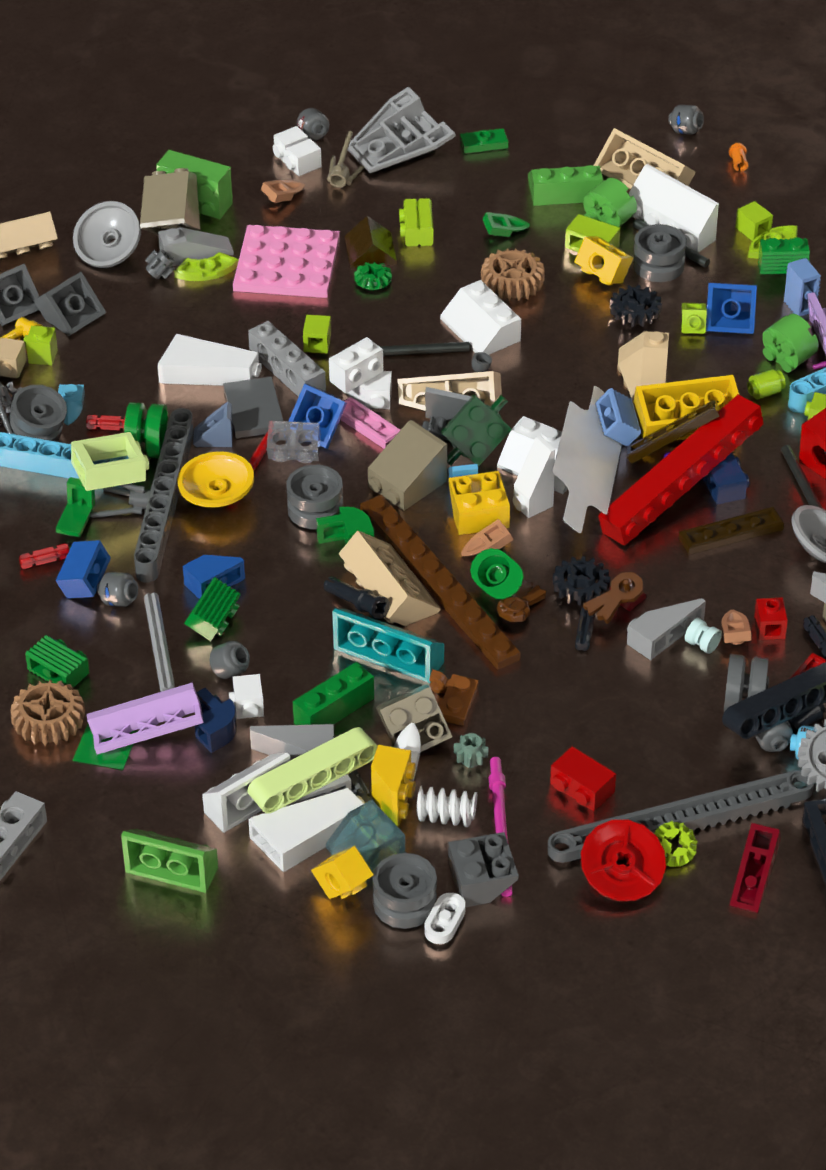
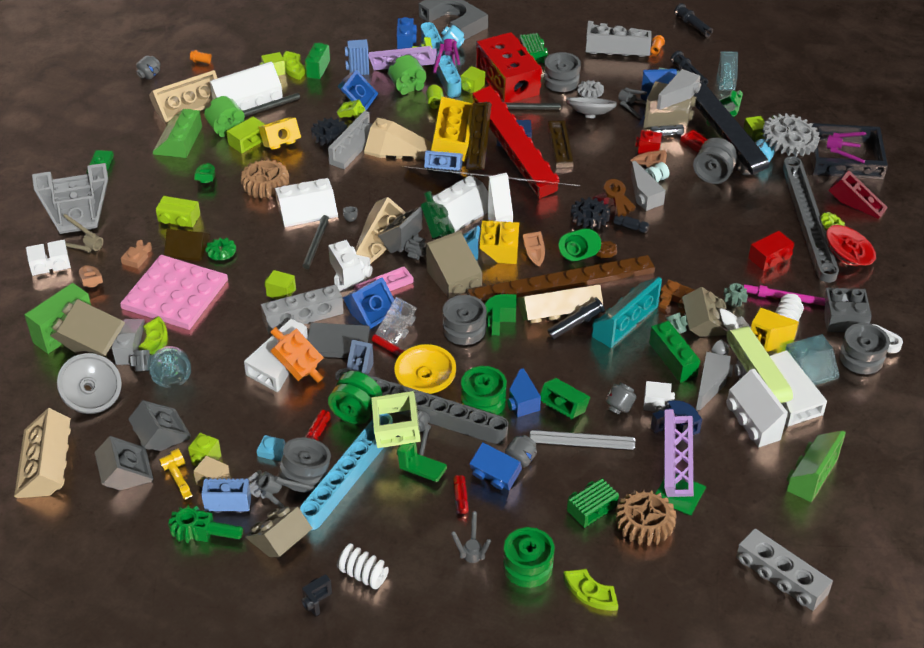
camera: 75 degrees left, 0 degrees up
dark grey head [297,108,329,141] -> none
yellow brick [311,845,373,899] -> none
dark grey wheel [633,224,686,282] -> none
none -> nougat plate [121,239,152,269]
none -> clear light blue cylinder [149,346,191,388]
none -> orange plate [270,327,324,383]
none -> light grey fence [328,111,373,169]
none -> green wheel [461,366,507,415]
none -> sand green gear [666,312,688,334]

